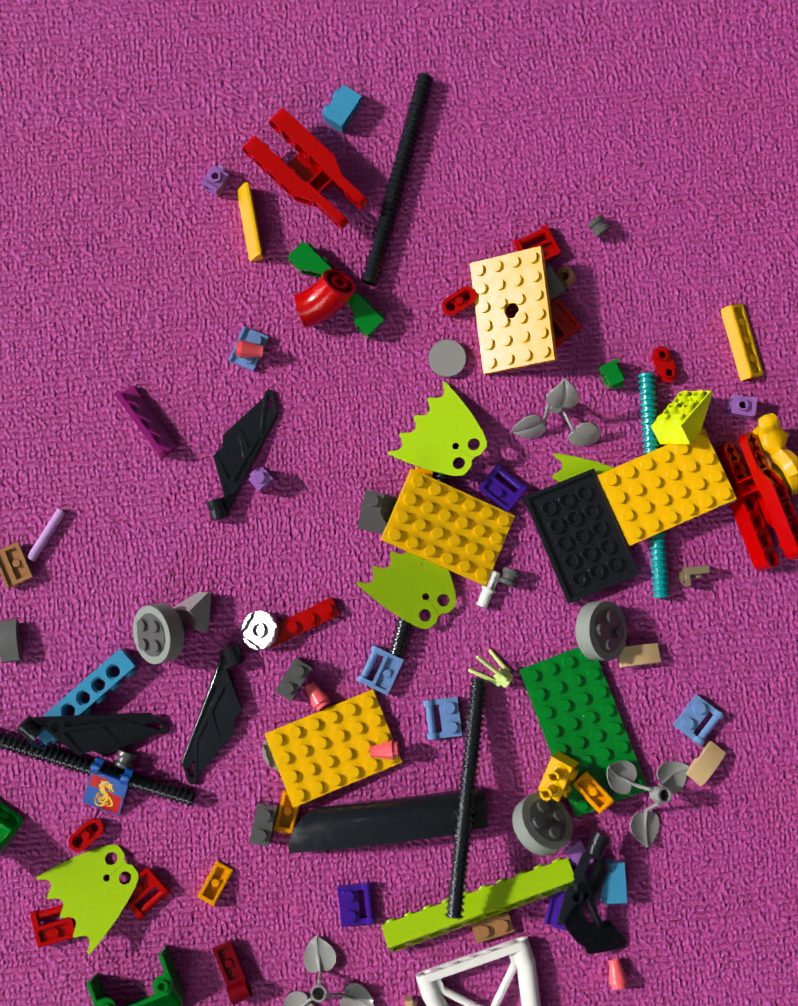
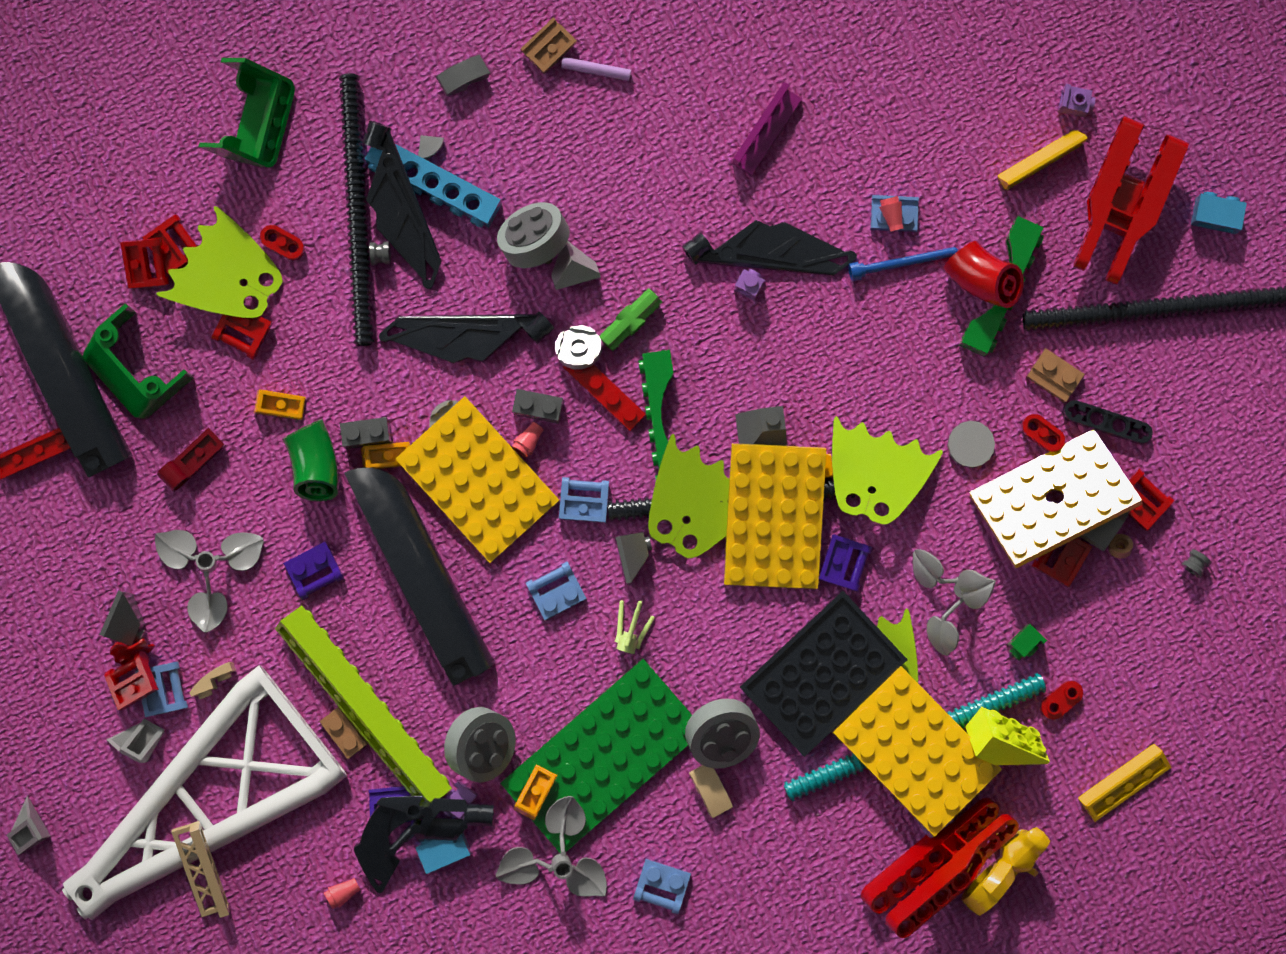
camera: 70 degrees right, 0 degrees up
flag [83,756,134,816] -> none
coral cone [370,740,399,760] -> none
black piece [445,678,488,919] -> none
white axle [476,570,500,609] -> none
dark grey wheel [498,567,521,588] -> none
yellow brick [538,751,579,802] -> none
dark tan bracket [679,565,709,587] -> none
tan slope [686,741,726,786] -> none
medium lavender brick [726,394,758,419] -> none
none -> red plate [120,237,170,289]
none -> green brick [282,419,339,501]
none -> light grey tile [418,135,444,159]
none -> bright green piece [599,288,662,352]
none -> dark grey slope [616,532,652,586]
none -> green arch [638,350,673,480]
none -> blue piece [848,247,959,282]
none -> medium nougat plate [1026,348,1085,403]
none -> black beam [1063,400,1153,444]

